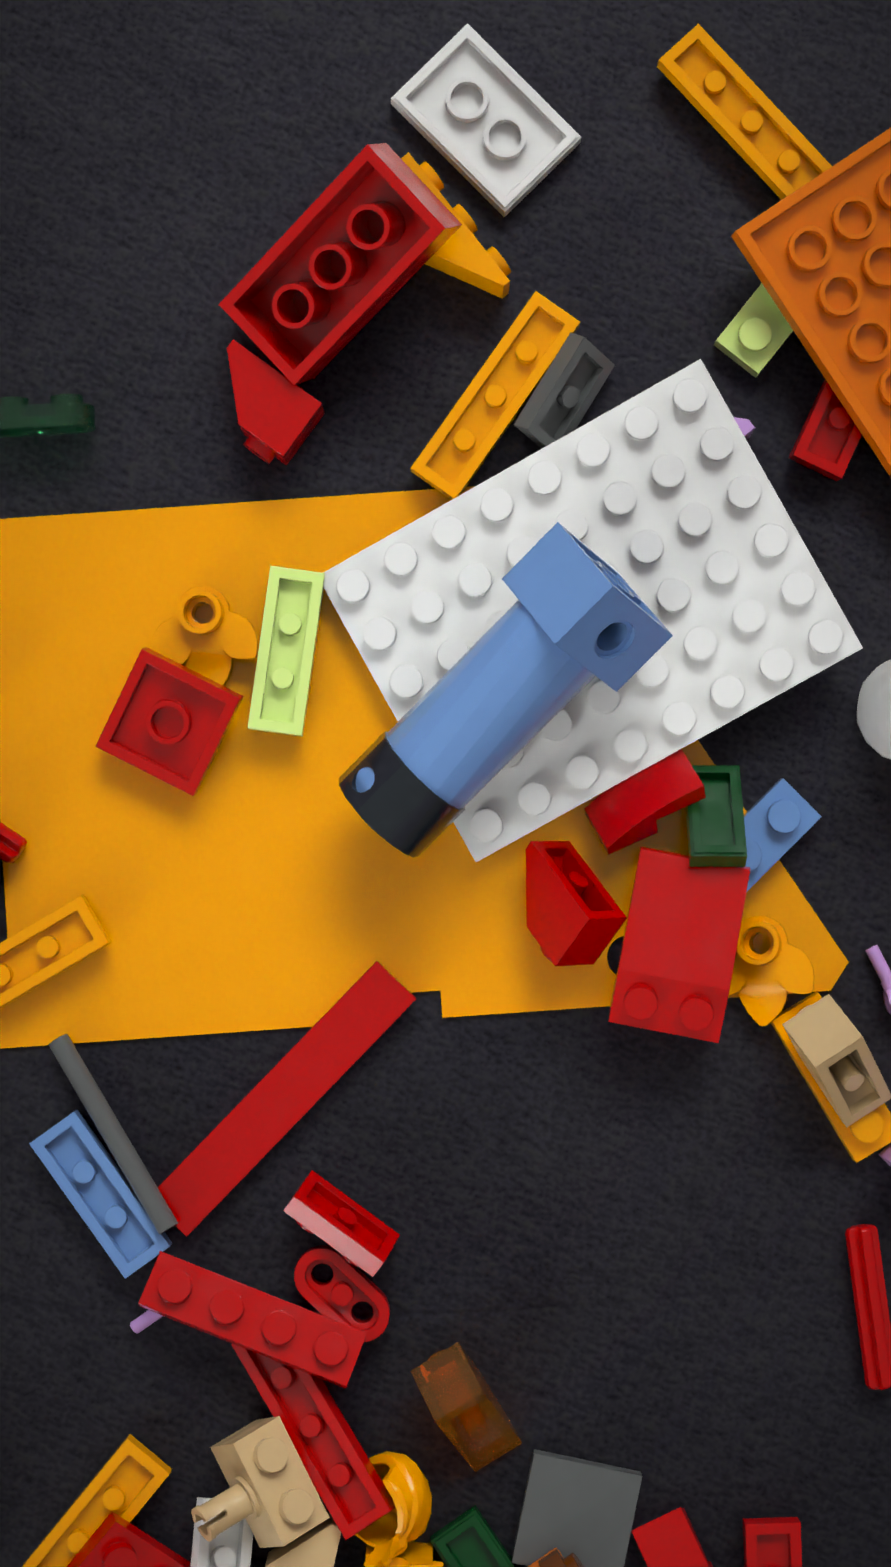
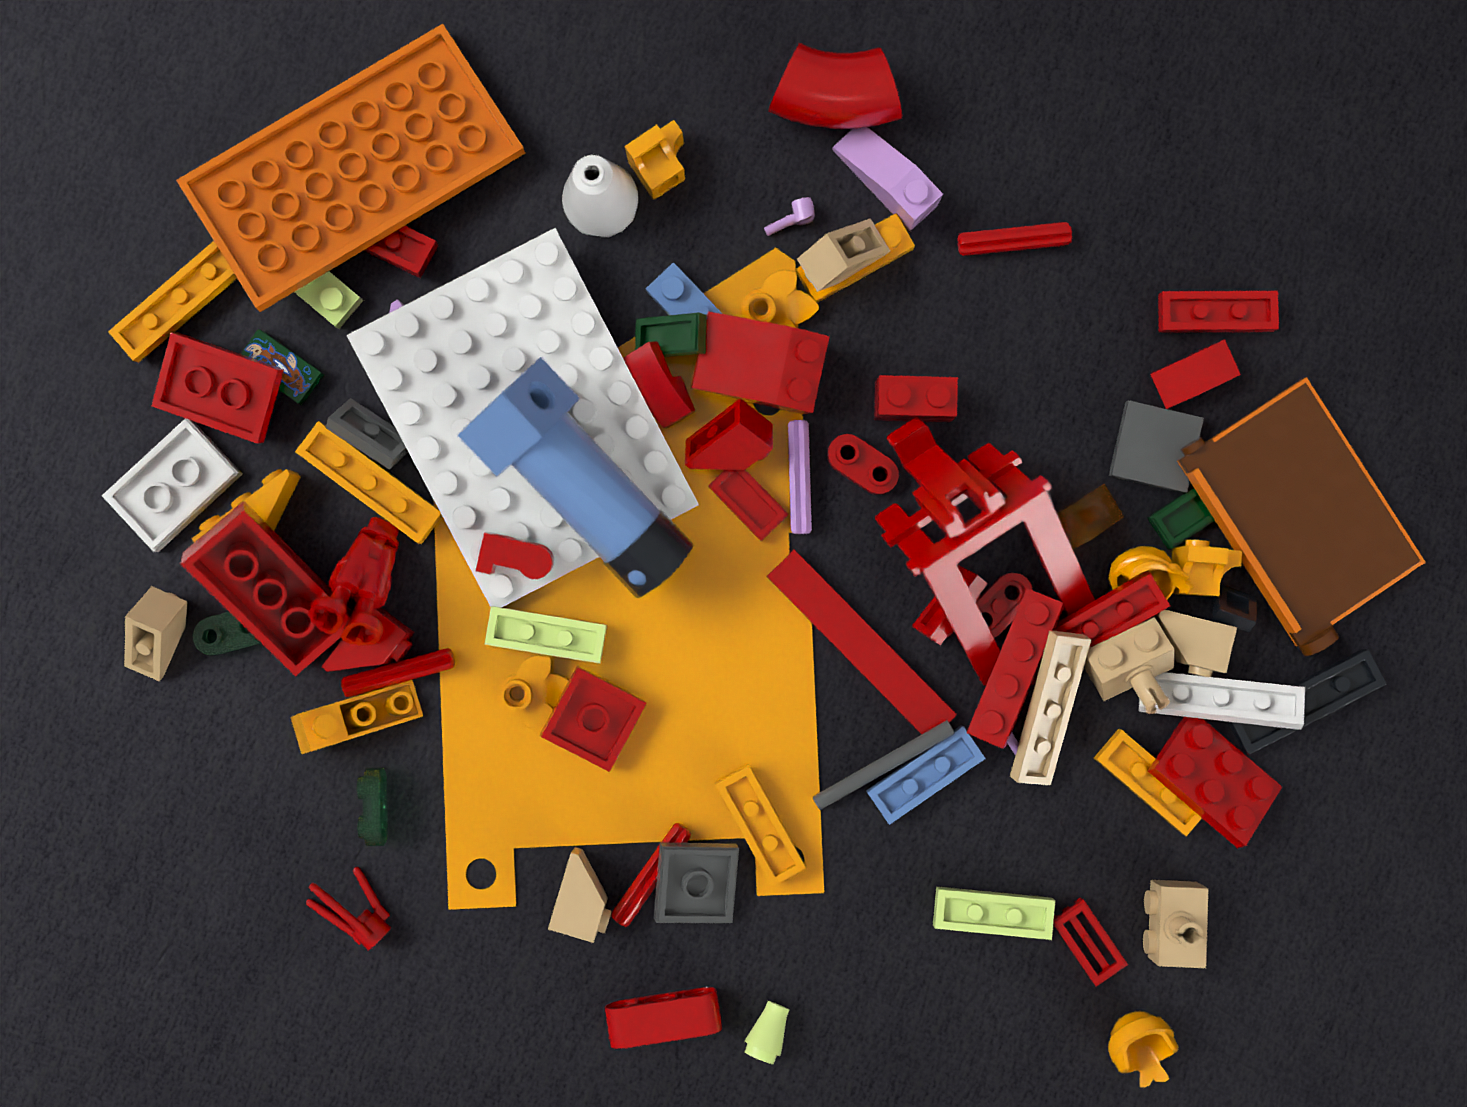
camera: 85 degrees left, 0 degrees up
none -> tan slope [124,586,187,681]
none -> red plate [151,332,284,444]
none -> clear green plate [193,612,262,655]
none -> tile [241,329,324,405]
none -> light orange slope [291,680,423,754]
none -> red piece [309,517,399,646]
none -> red axle [341,648,455,697]
none -> red leg [475,532,554,579]
none -> red tile [708,470,789,541]
none -> lavender axle [788,420,812,534]
none -> red plate [827,434,899,495]
none -> red brick [874,375,958,422]
none -> red piece [875,417,1095,686]
none -> tan plate [1010,630,1091,785]

